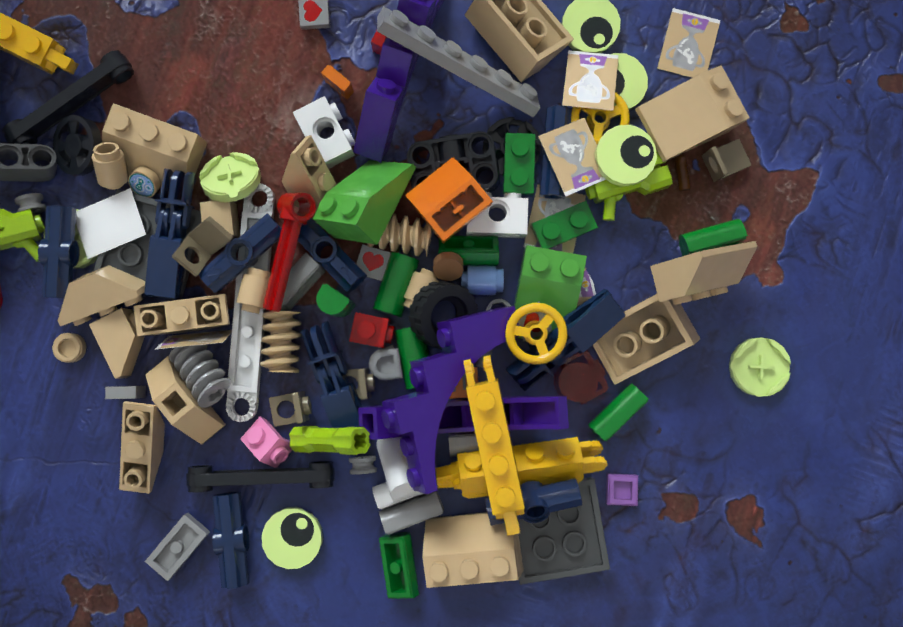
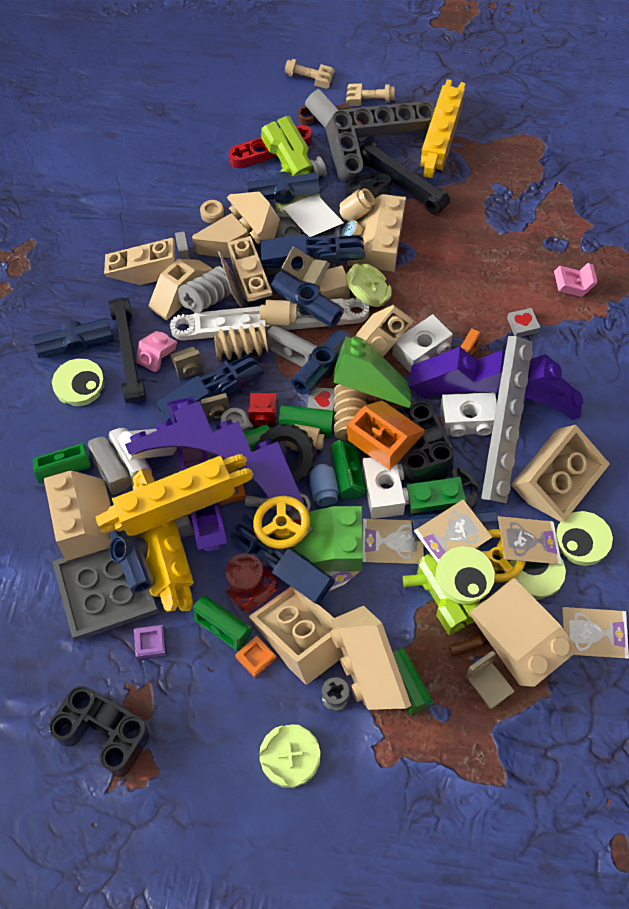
camera: 80 degrees right, 25 degrees down
light grey plate [145,513,210,581] -> none
red axle [263,193,316,312] -> none
lime axle [289,426,370,455] -> none
green brick [316,284,356,318] -> none
light grey bush [349,456,377,474] -> none
medium nougat tile [433,252,463,281] -> none
green plate [530,201,598,249] -> none
none -> black beam [49,686,149,777]
none -> orange tile [235,635,277,678]
none -> dark grey bush [322,677,349,712]
none -> white brick [440,393,497,437]

